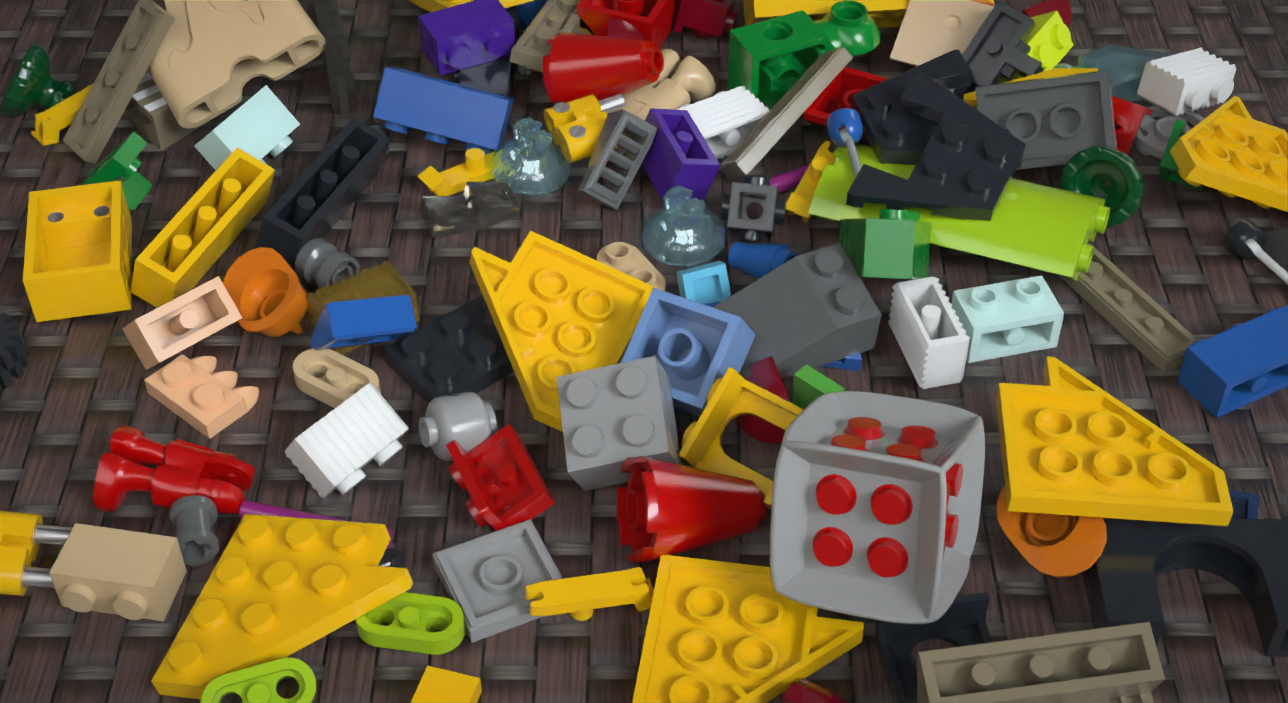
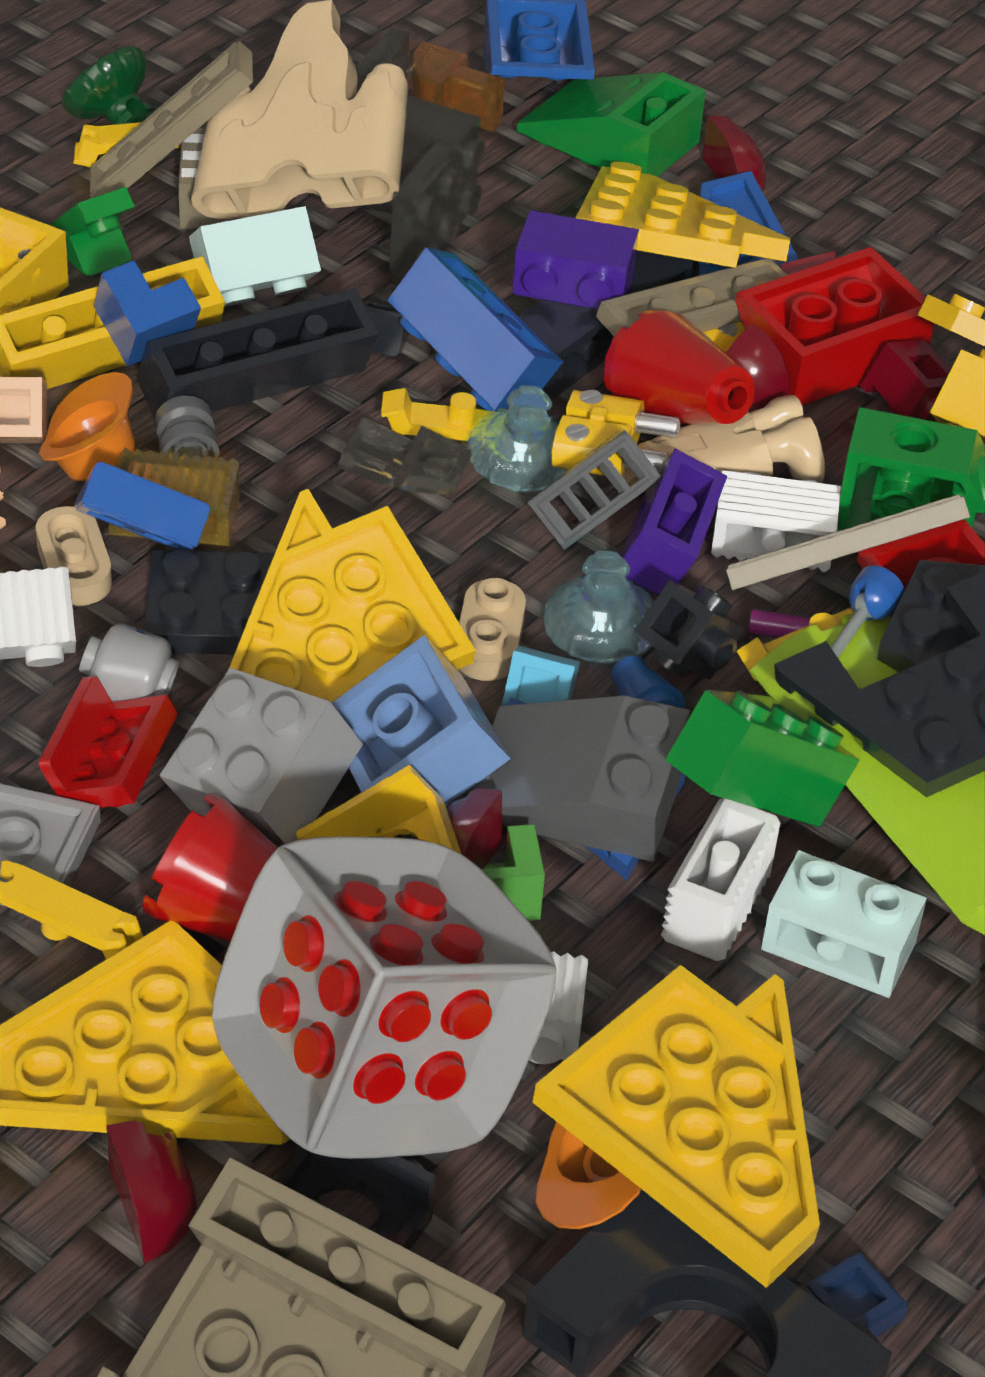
camera: 35 degrees right, 0 degrees up
none -> blue piece [94,260,201,366]

